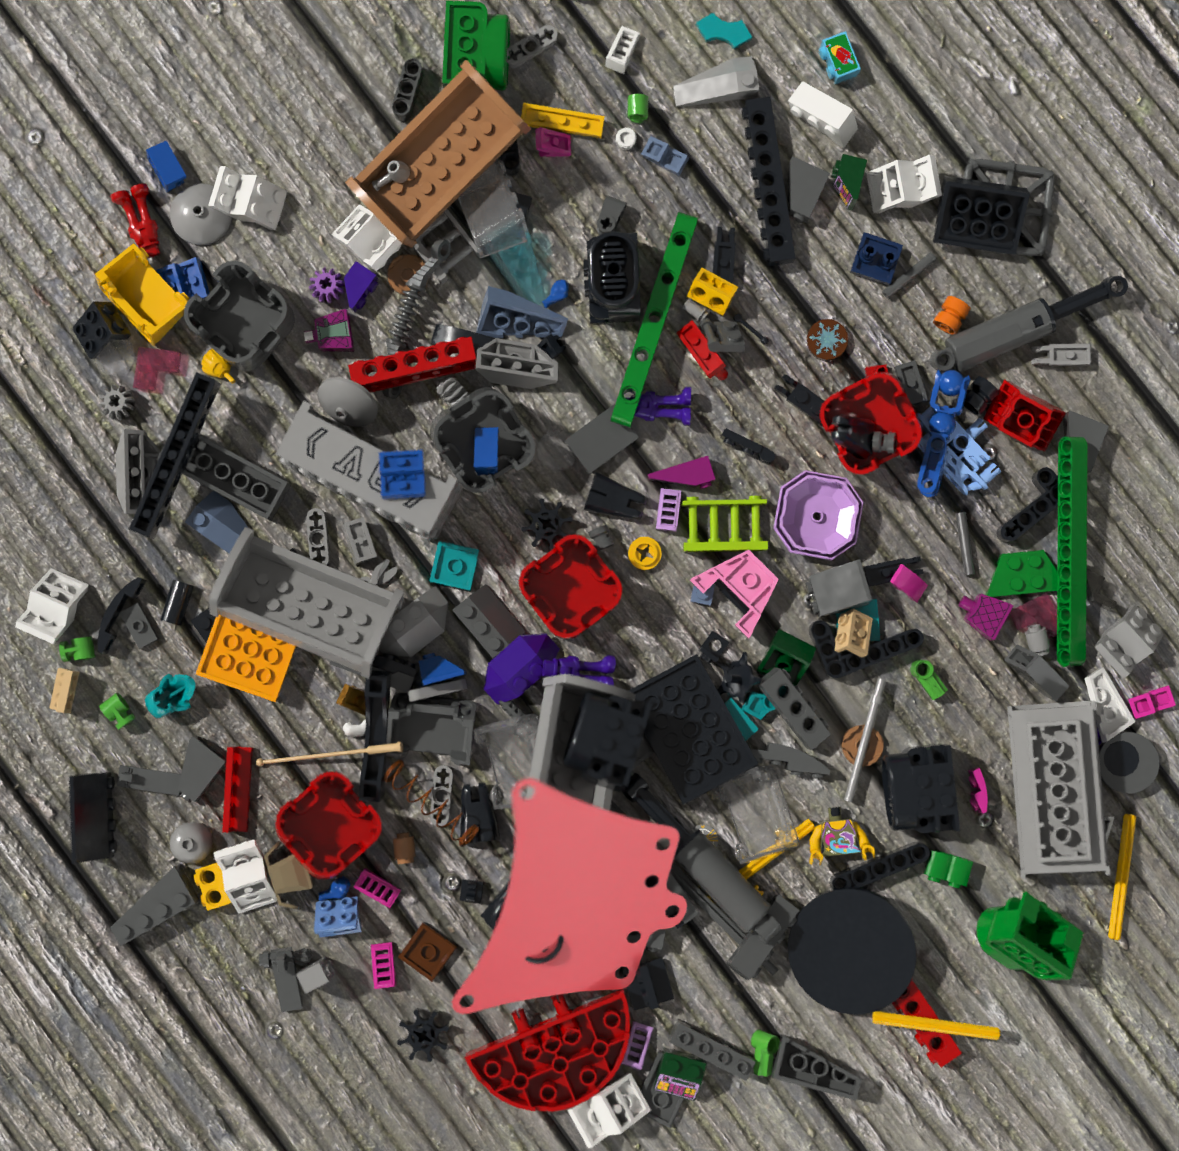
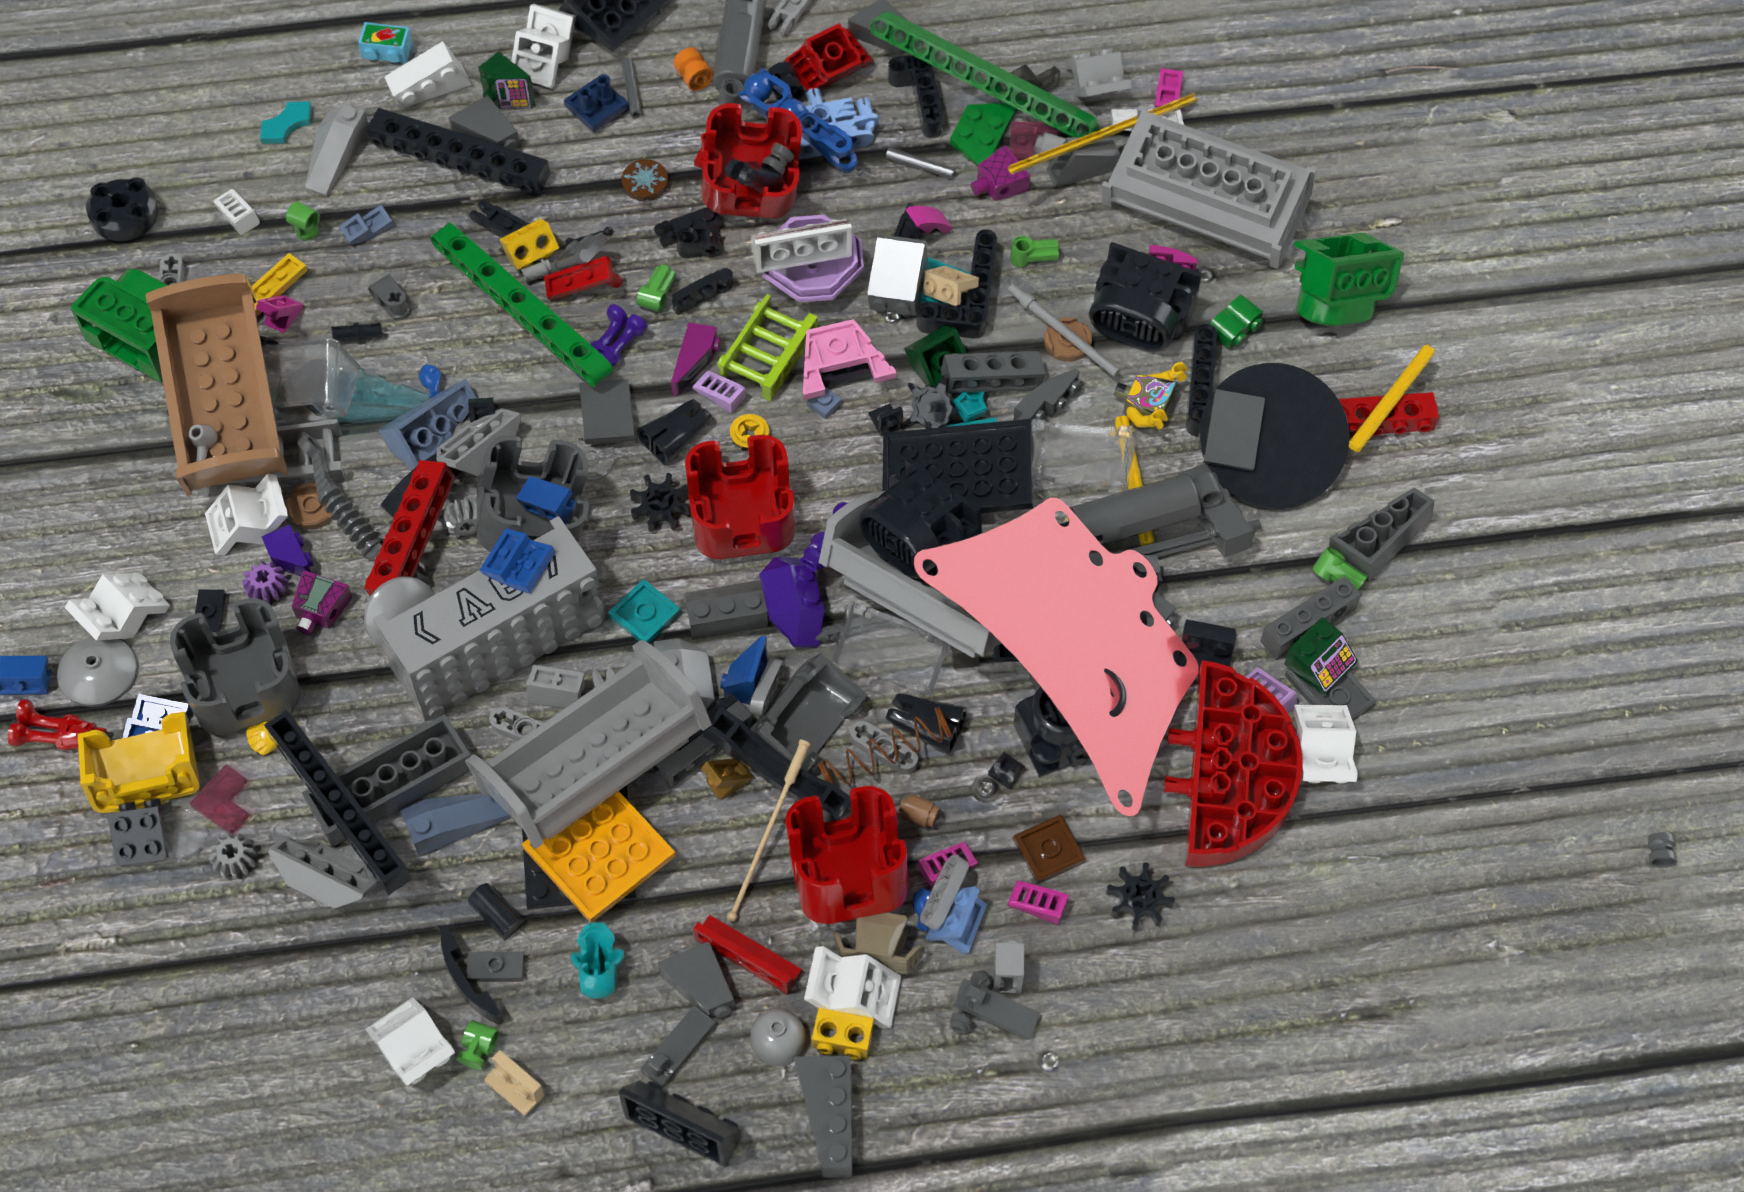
camera: 60 degrees left, 25 degrees down
bright green piece [99,692,136,730] -> none
white arm [343,719,366,737] -> none
dark grey beam [392,58,424,122] -> none
black brick [583,231,640,324] -> none
white tile [616,128,636,150] -> none
dark grey piece [1099,732,1160,794] -> none
yellow axle [1108,814,1136,940] -> none
none -> black plate [195,589,226,632]
none -> black pin [331,322,382,342]
none -> bright green piece [636,264,676,313]
none -> black piece [677,225,723,259]
none -> white slope [751,219,852,273]
none -> light grey beam [920,854,969,930]
none -> yellow piece [1008,93,1199,174]
none -> dark grey tile [1203,389,1265,472]

